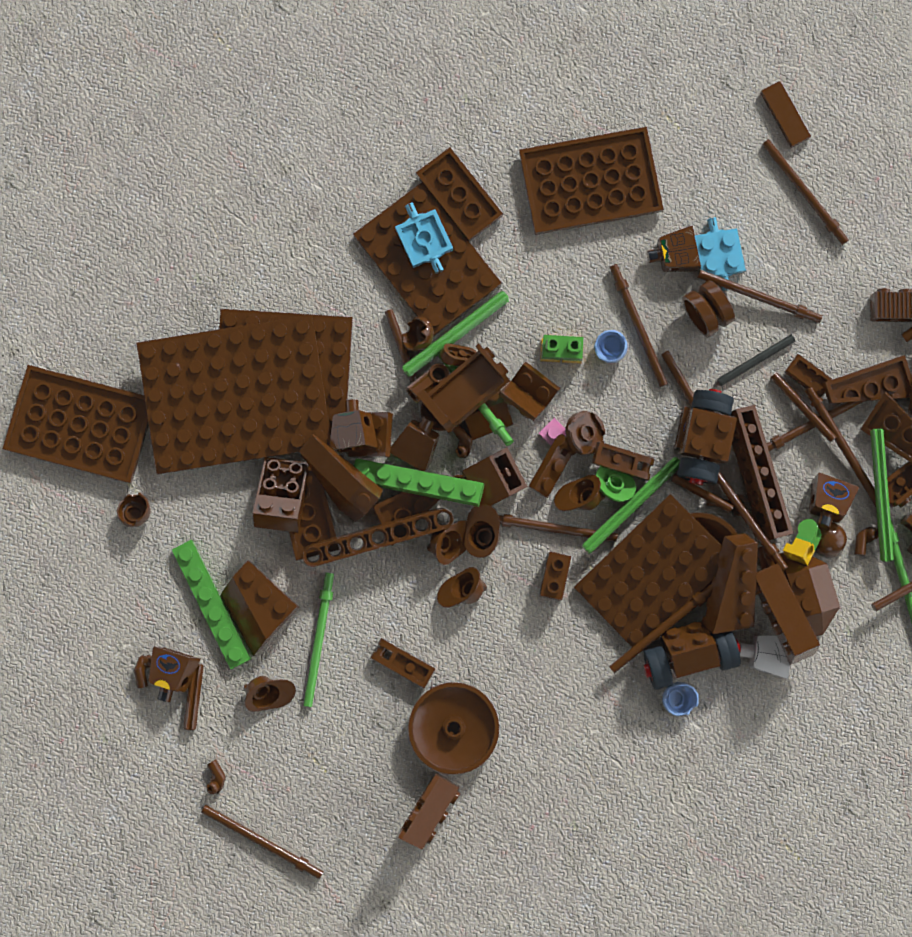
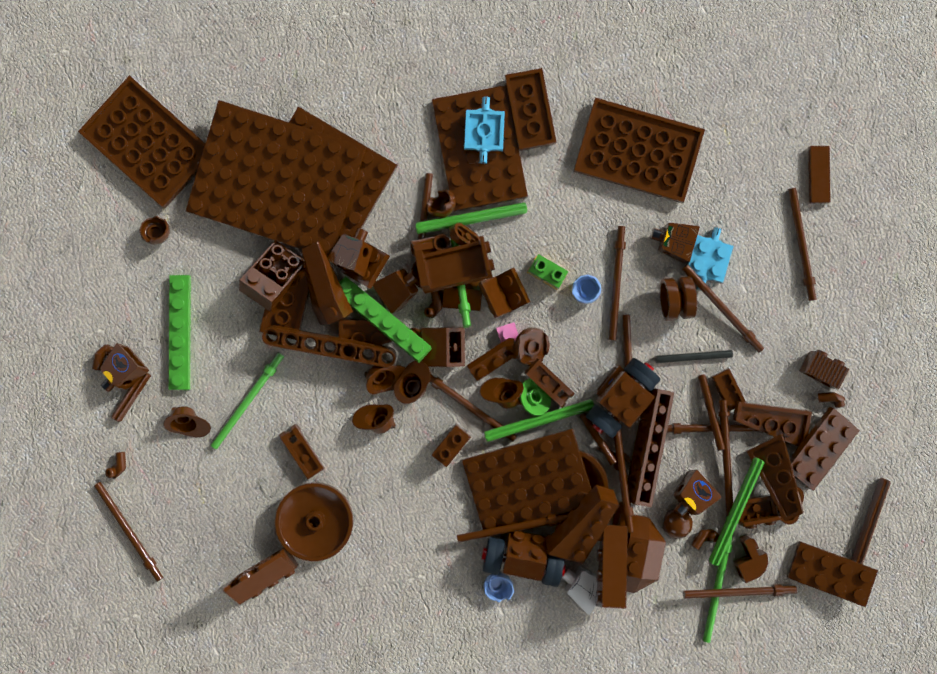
camera: 25 degrees right, 5 degrees up
reddish brown wedge [220,560,299,656] -> none
leg [783,519,822,566] -> none

